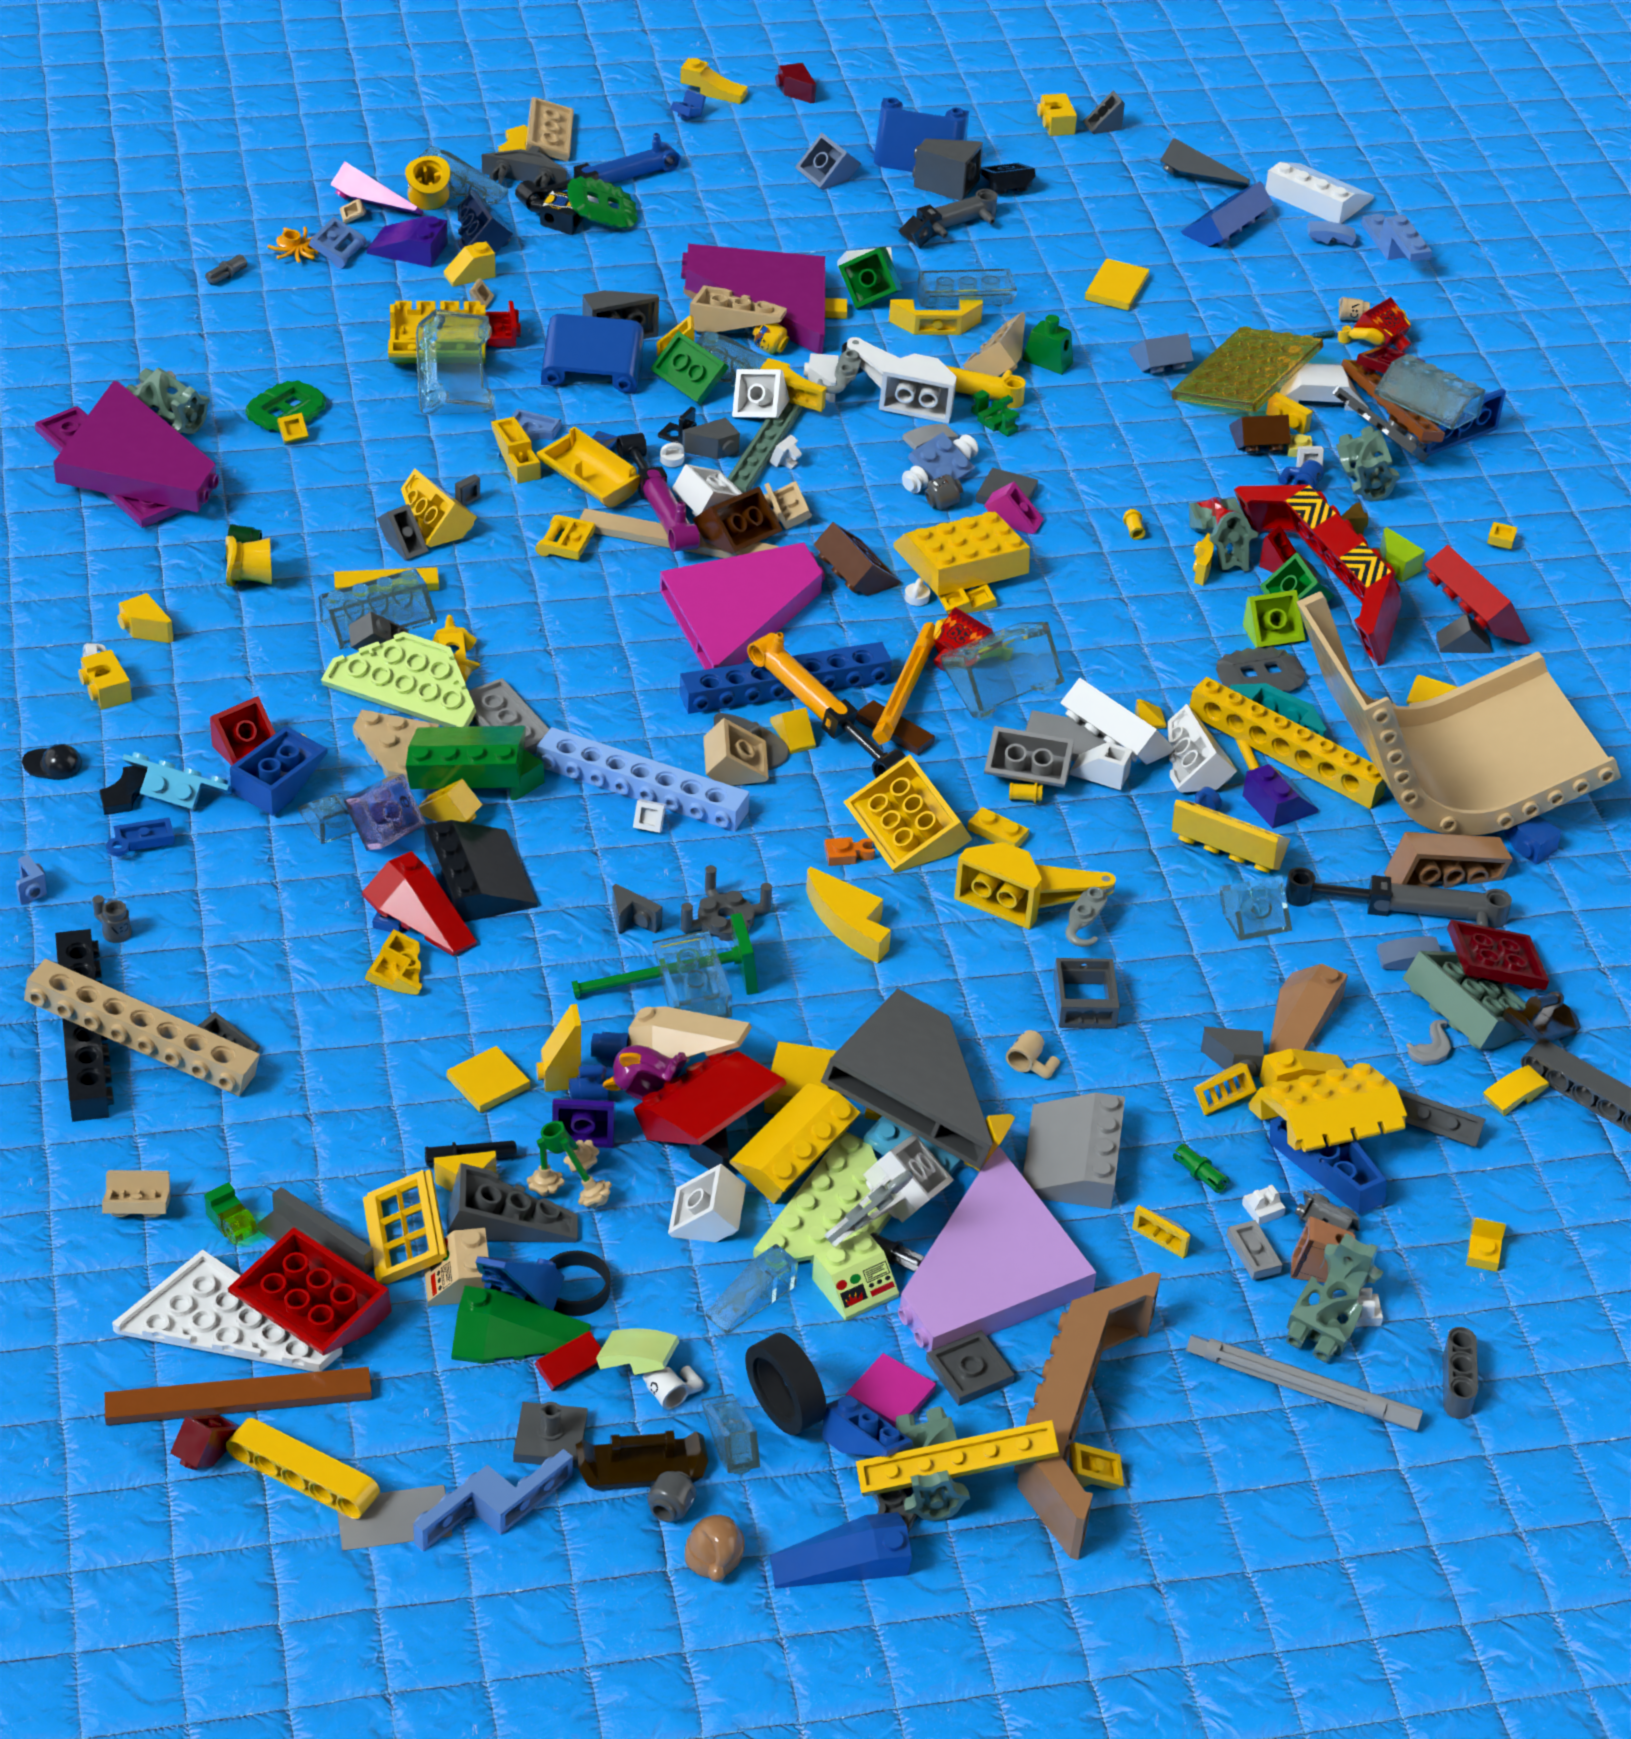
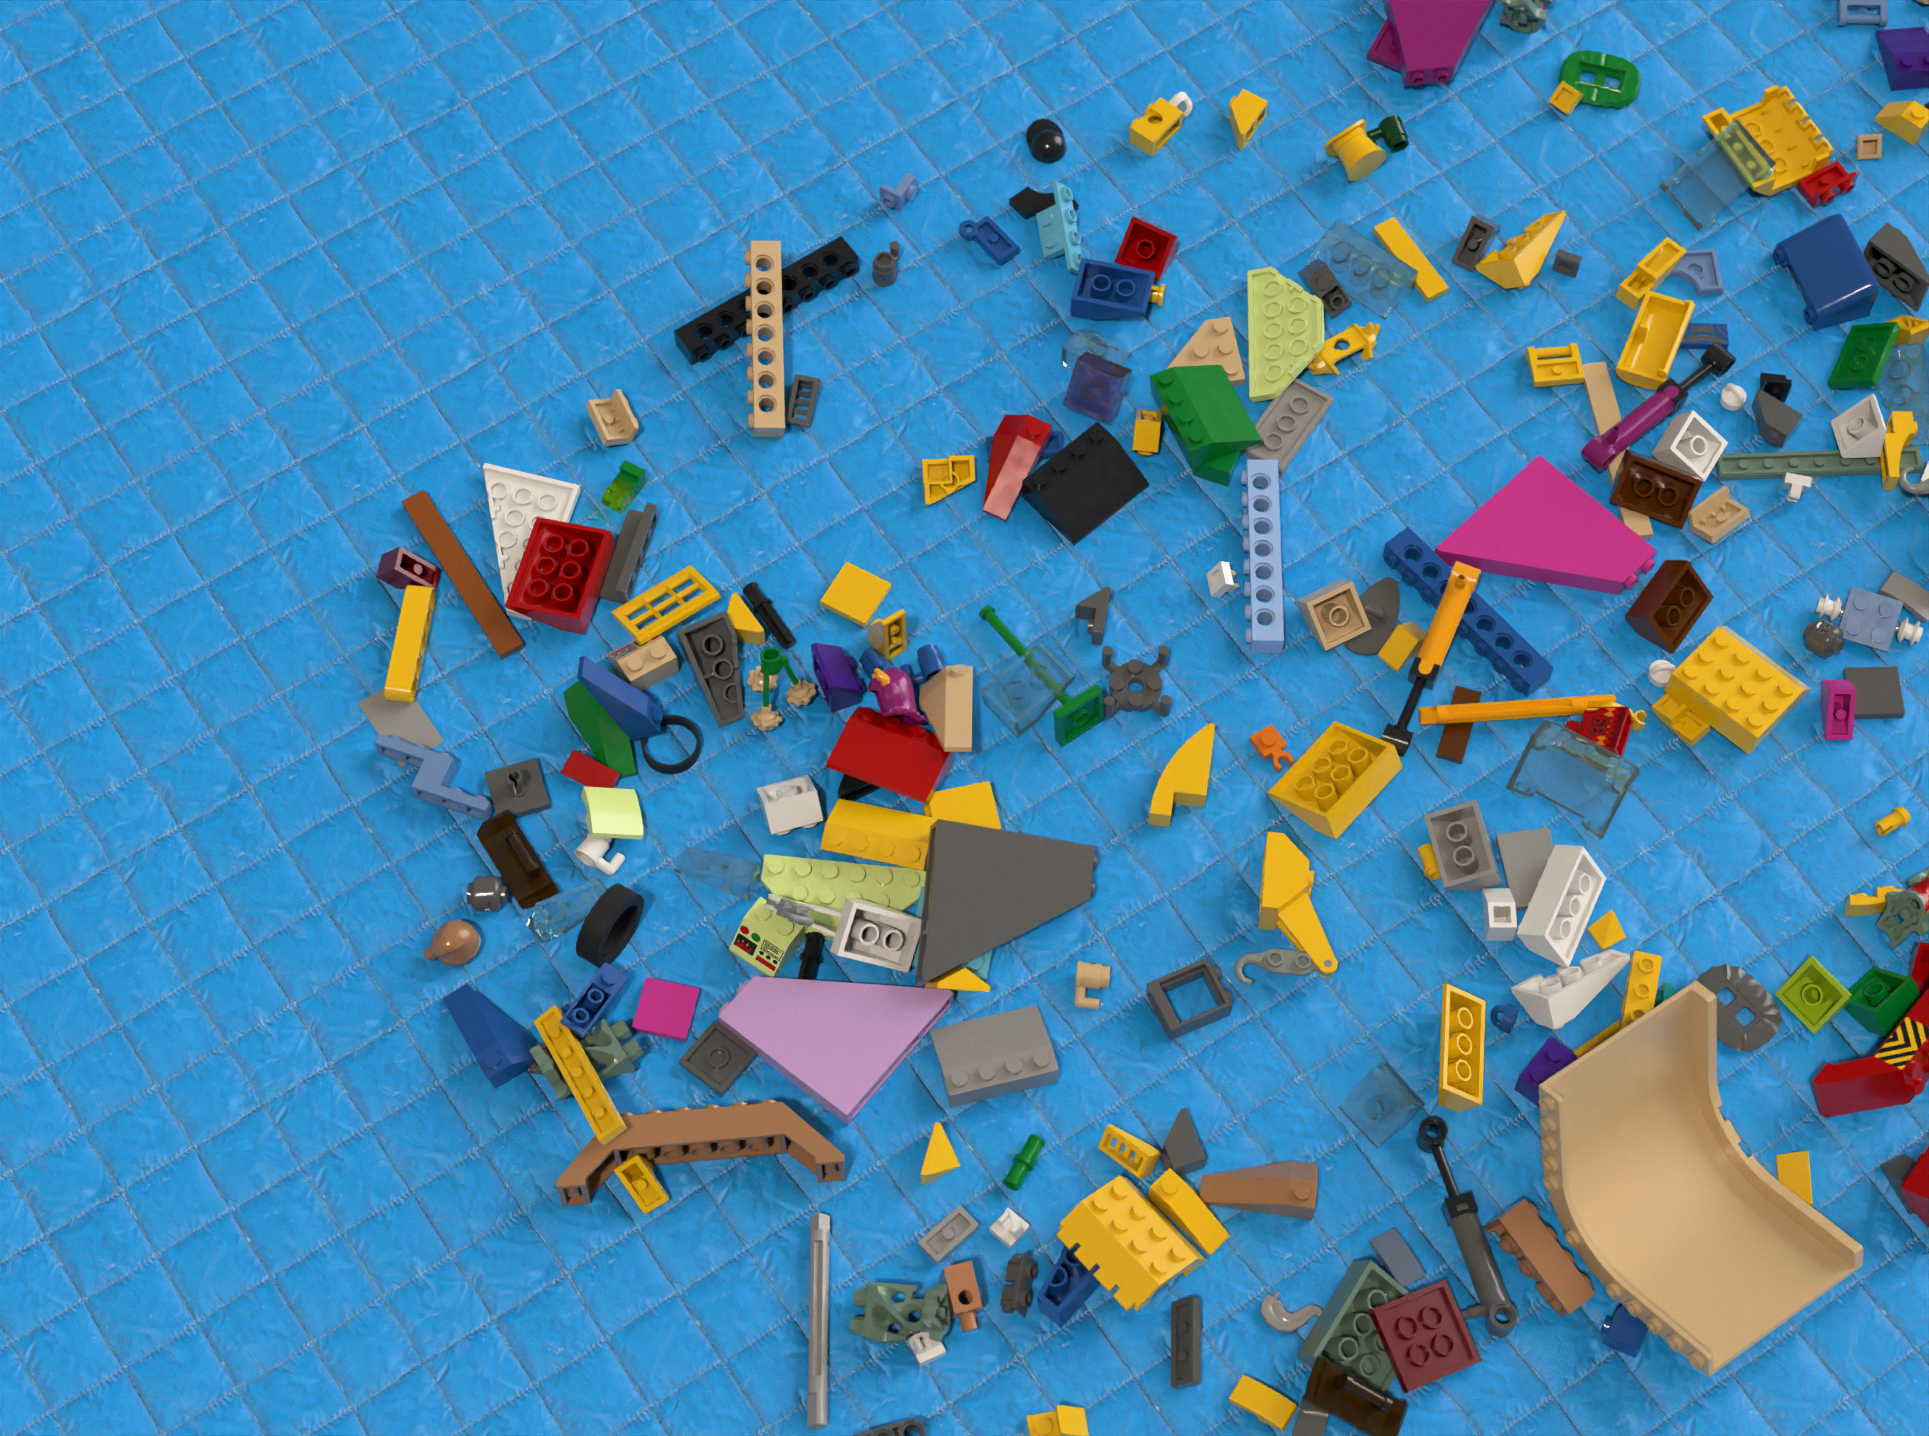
camera: 70 degrees right, 20 degrees up
yellow plate [967,807,1029,847] -> none

